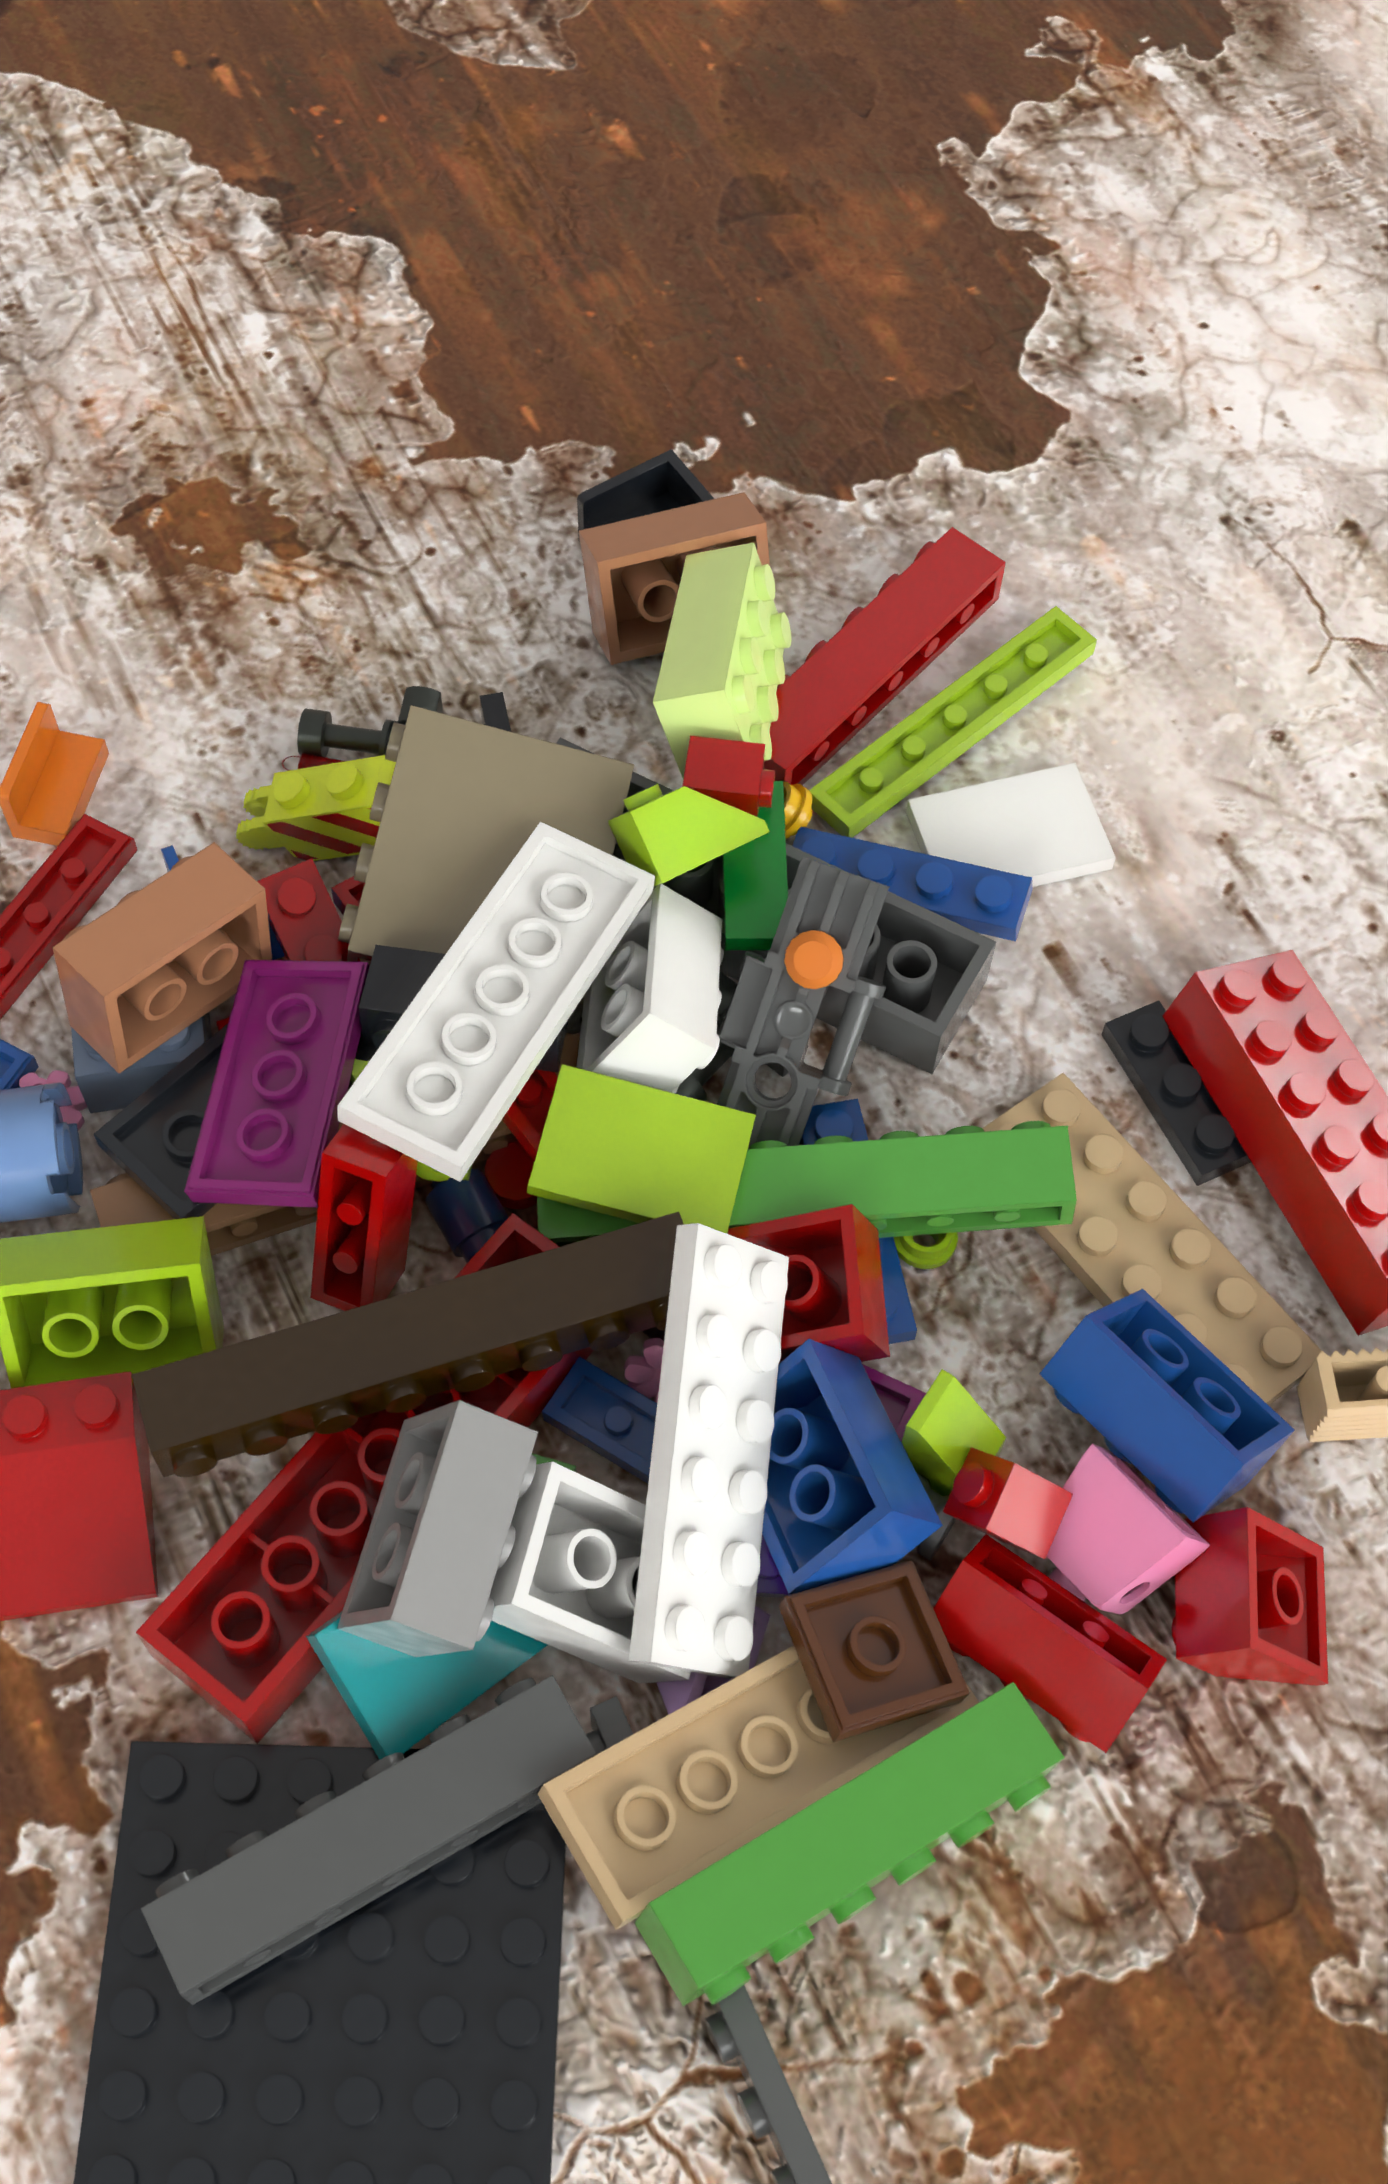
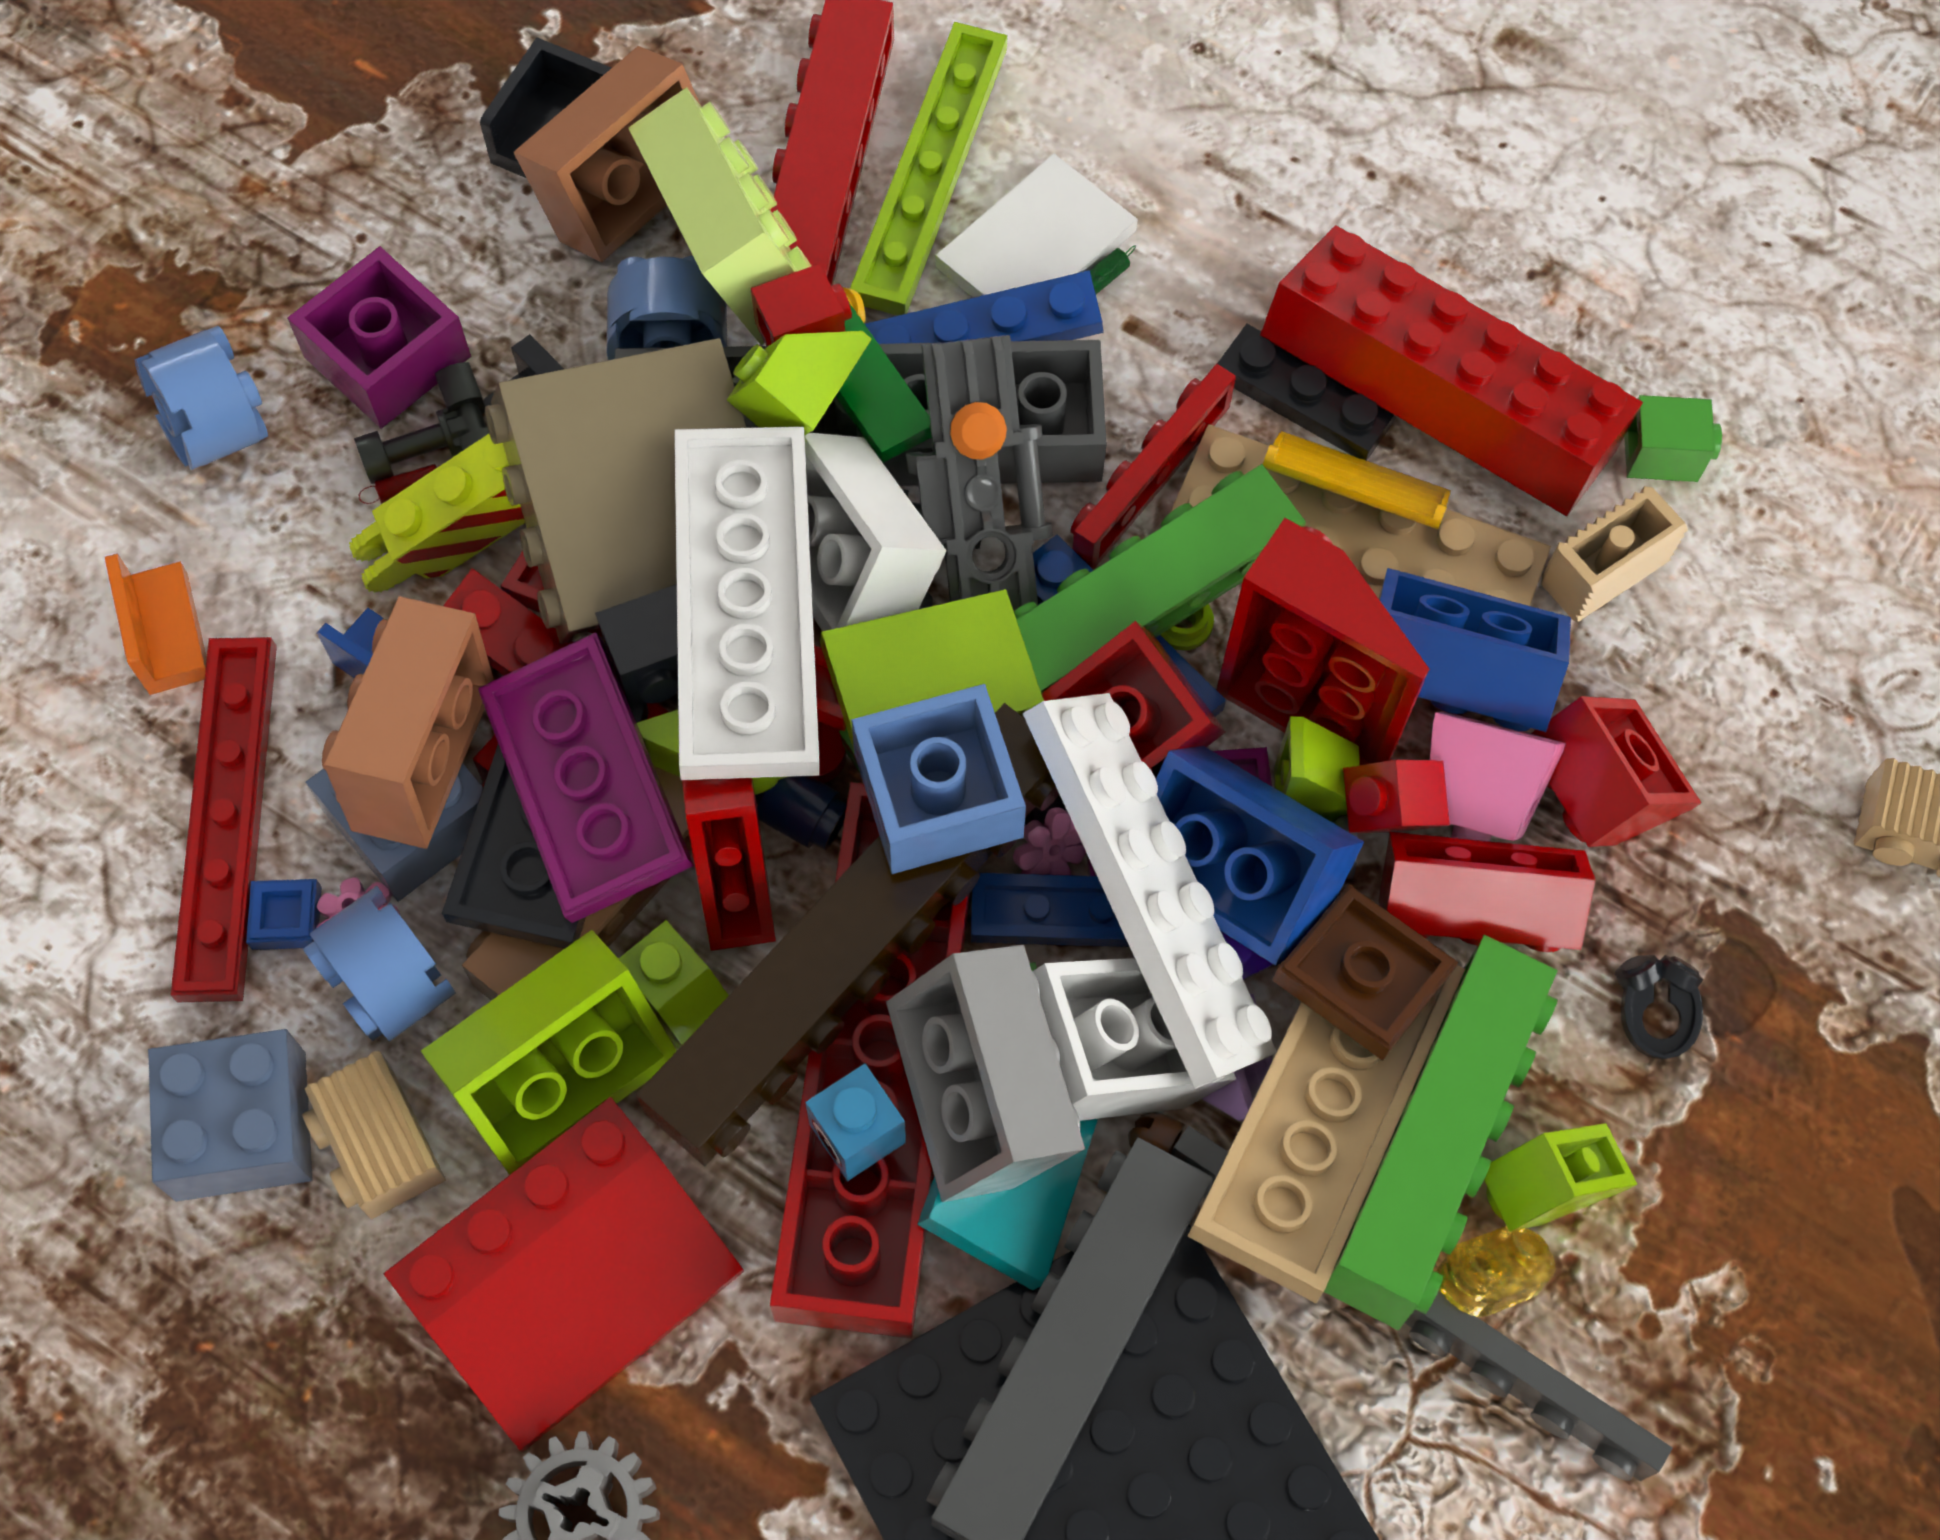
camera: 30 degrees left, 5 degrees up
none -> medium blue brick [135,326,268,470]
none -> magenta brick [287,246,471,429]
none -> medium blue brick [607,255,727,360]
none -> lime slope [618,920,729,1049]
none -> dark azure brick [805,1064,906,1181]
none -> medium blue brick [851,684,1026,874]
none -> red plate [1070,363,1236,570]
none -> green piece [1090,245,1136,294]
none -> reddish brown hinge [1128,1112,1185,1154]
none -> red slope [1216,518,1429,765]
none -> yellow piece [1263,431,1451,529]
none -> clear yellow plate [1436,1226,1556,1317]
none -> lime slope [1484,1123,1638,1232]
none -> black piece [1615,955,1704,1060]

